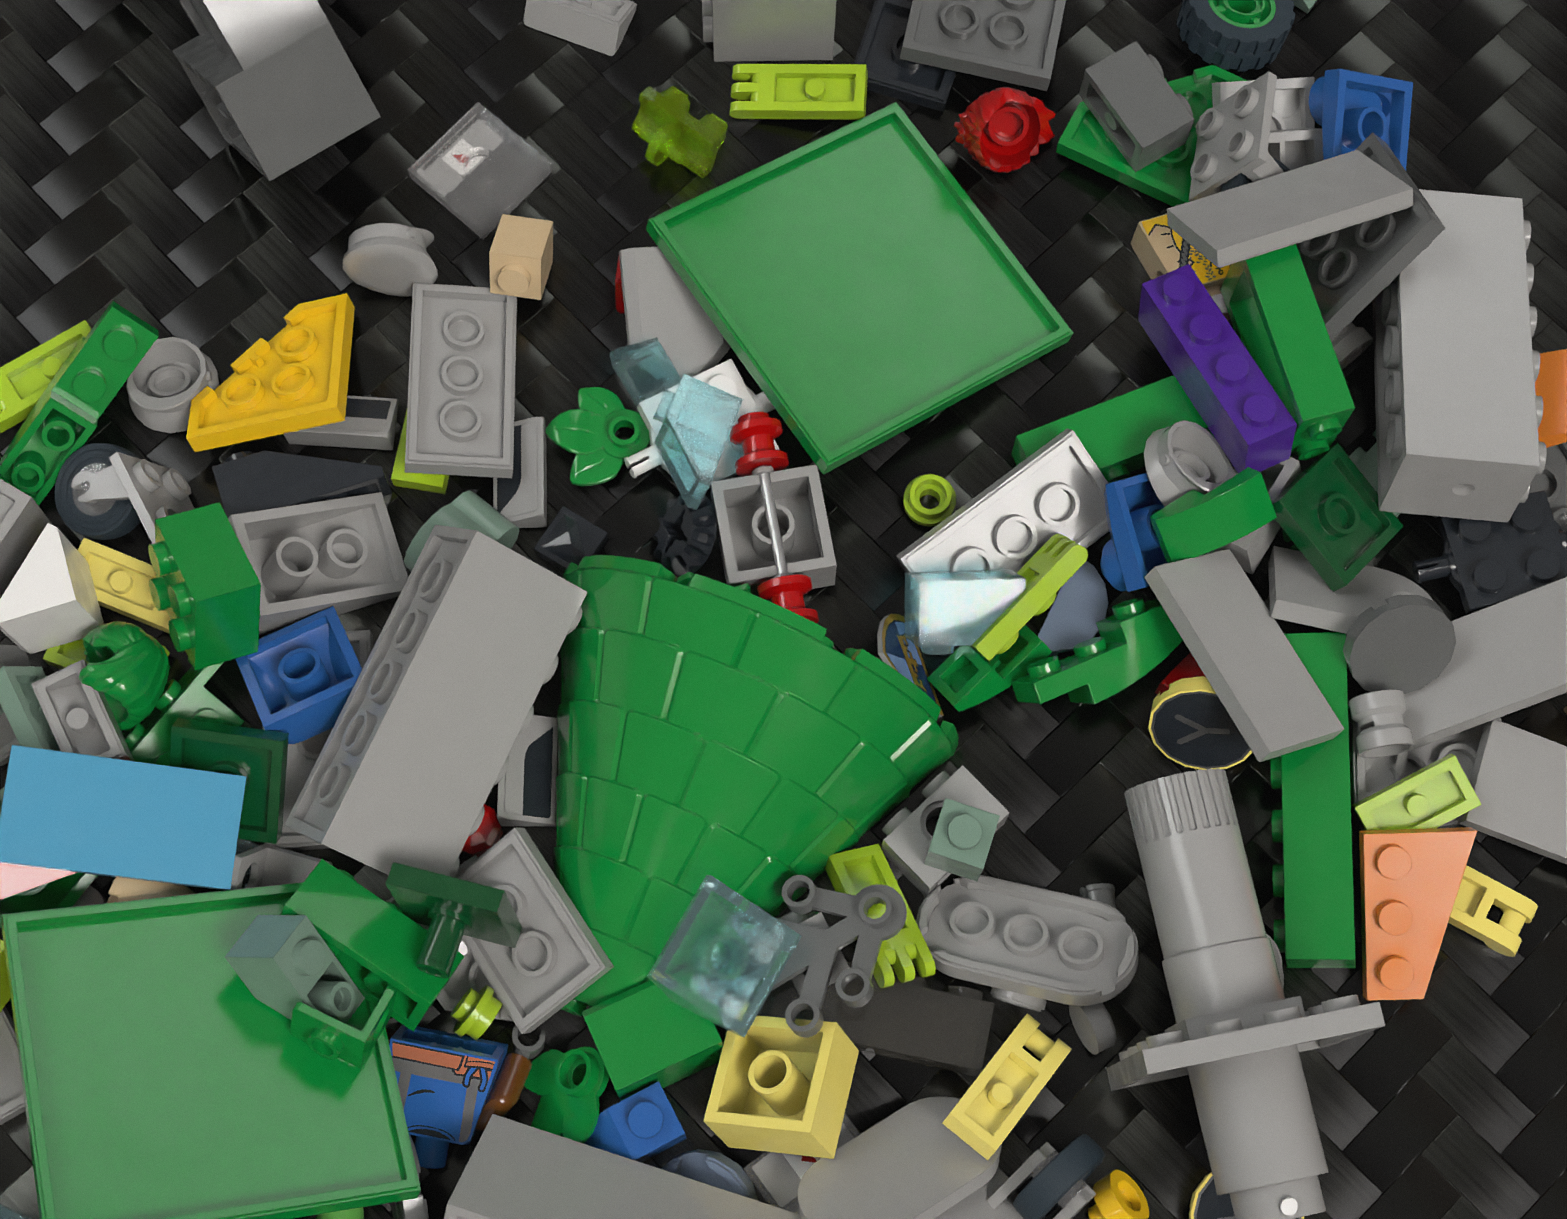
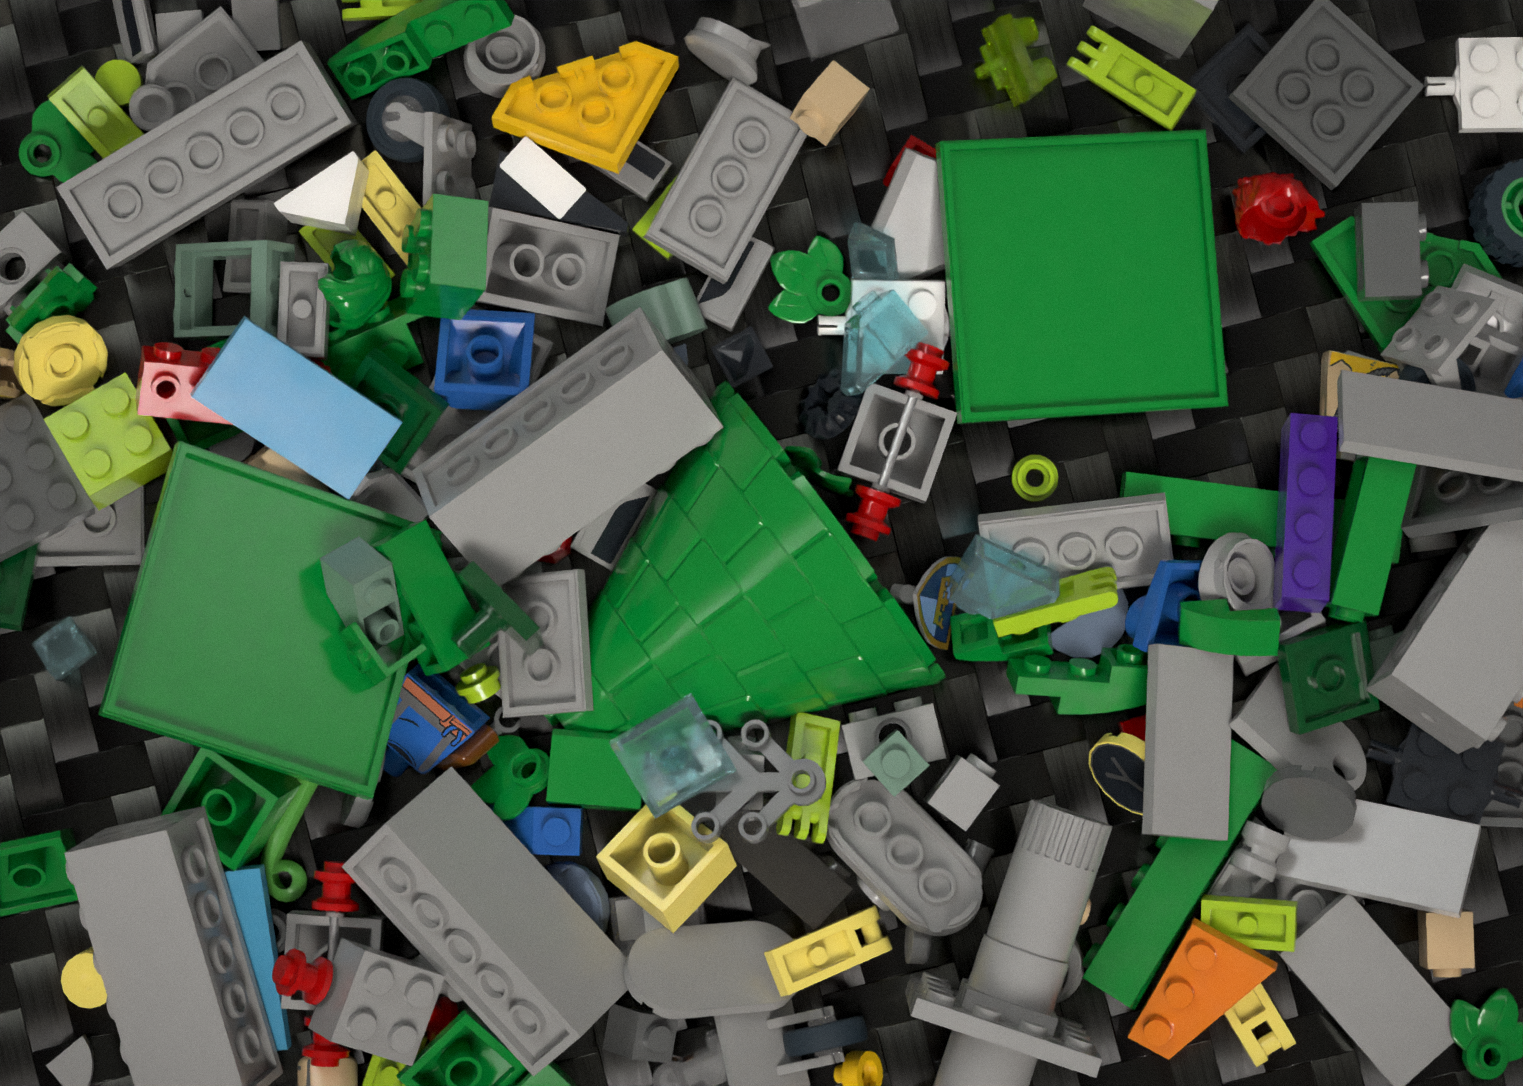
camera: 30 degrees right, 15 degrees up
none -> white sticker [500,136,586,219]
none -> light grey brick [924,754,1000,831]

